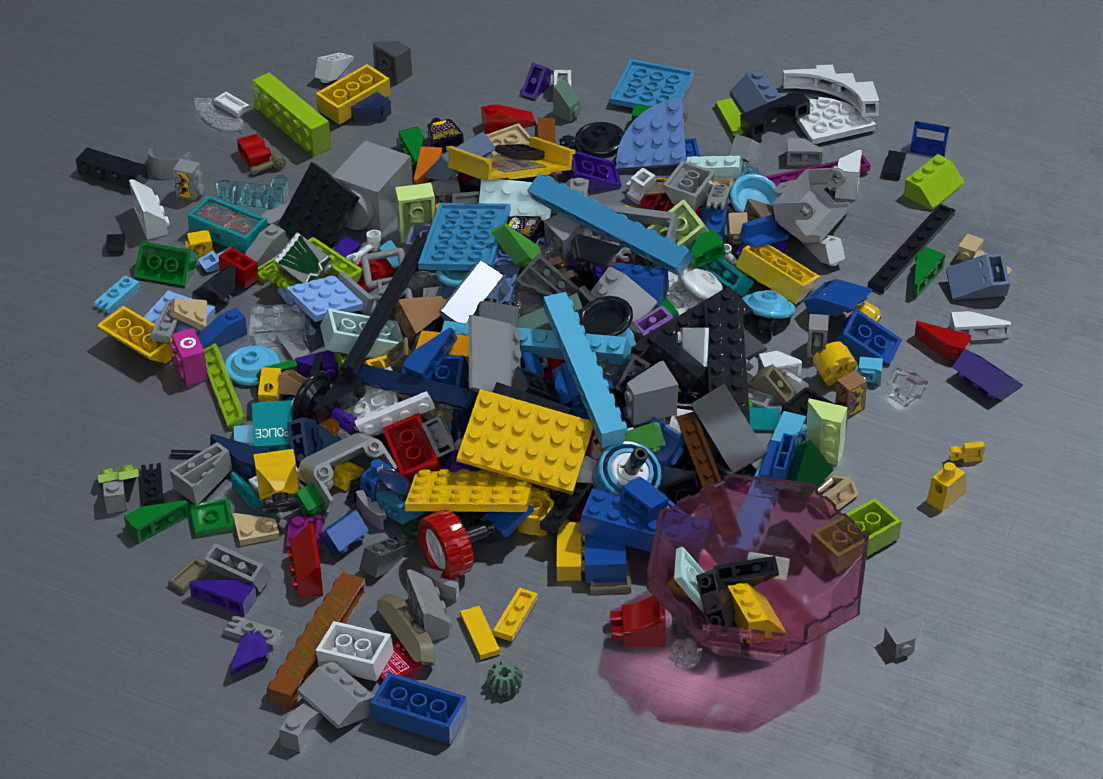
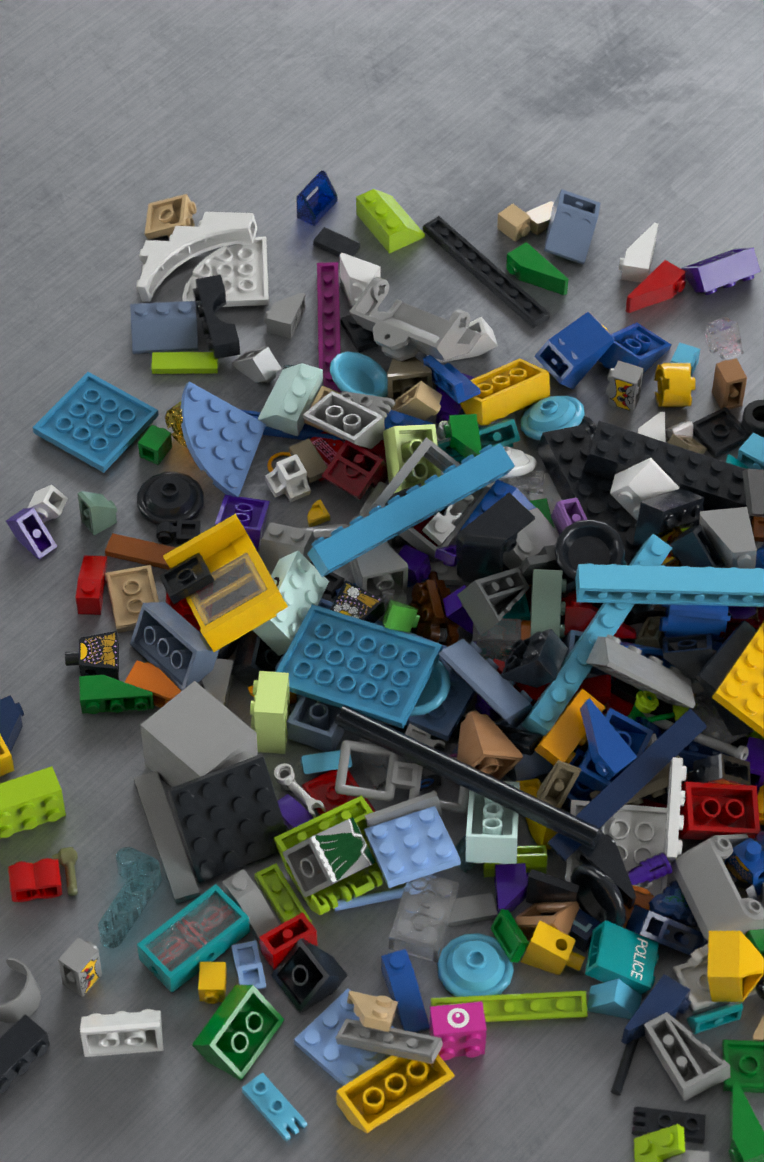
camera: 75 degrees left, 10 degrees up
black plate [106,234,126,252] -> none
none -> tan plate [145,194,197,240]

